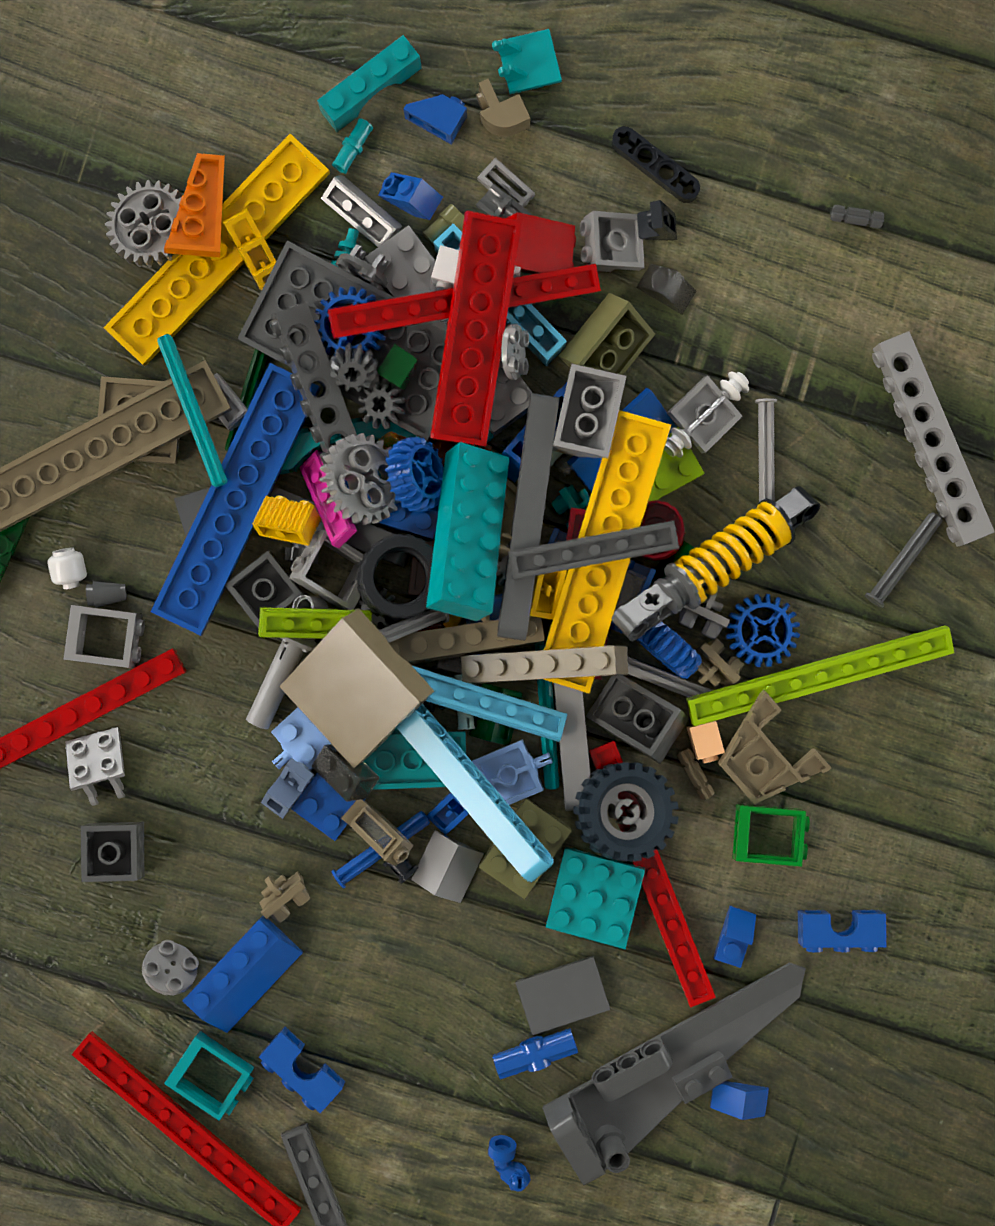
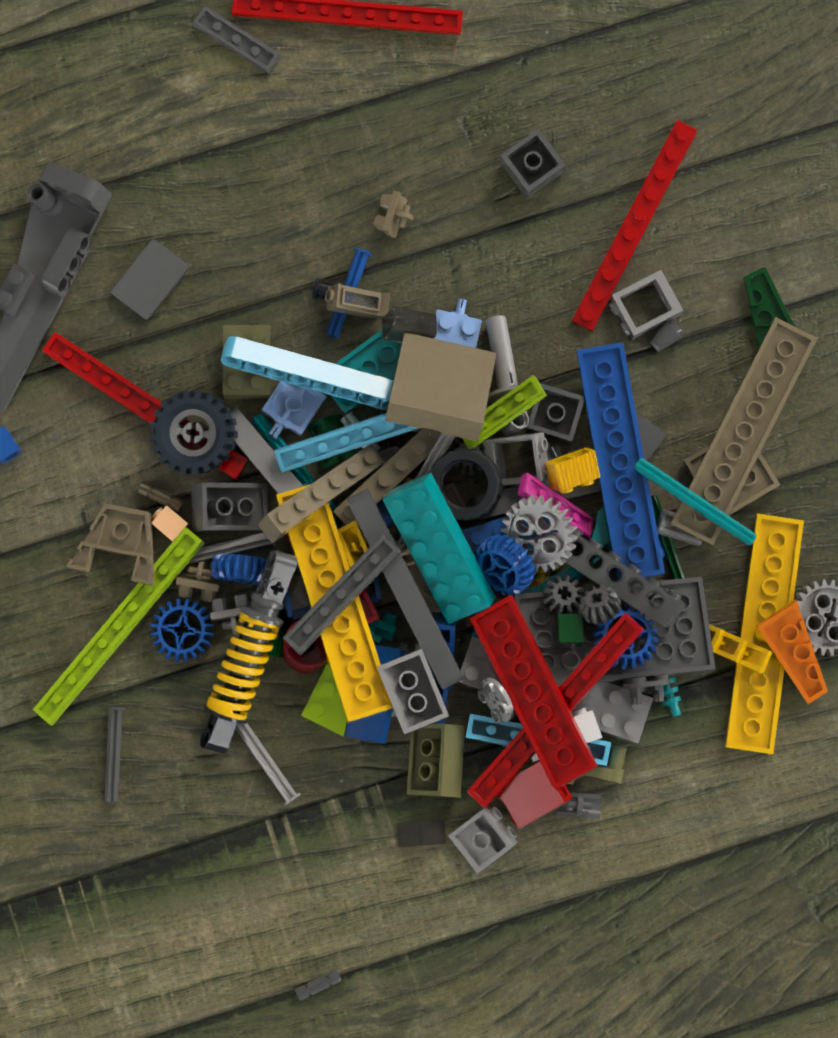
camera: 140 degrees right, 5 degrees down
white head [48,547,87,589] -> none
light grey plate [65,727,125,806] -> none
light grey plate [142,940,198,995] -> none
teal window [164,1031,254,1121] -> none
blue slope [183,916,303,1033] -> none
blue arch [259,1027,345,1113] -> none
sand blue brick [261,758,314,819] -> none
blue plate [291,764,368,841] -> none
teal arch [317,35,422,132] -> none
light grey slope [321,175,402,247] -> none
teal pin [332,118,373,174] -> none
blue slope [378,172,443,220] -> none
blue slope [403,95,467,144] -> none
light grey slope [411,830,484,903] -> none
blue slope [427,792,469,835] -> none
dark tan brick [476,79,530,136] -> none
light grey tile [477,158,535,207] -> none
blue arm [488,1135,530,1192] -> none
teal plate [492,29,562,94] -> none
blue piece [493,1028,578,1079] -> none
teal plate [546,847,646,949] -> none
black beam [612,126,700,203] -> none
black slope [637,200,677,241] -> none
light grey plate [664,372,749,457] -> none
blue slope [713,905,756,968] -> none
green window [732,804,810,867] -> none
light grey brick [872,331,995,547] -> none

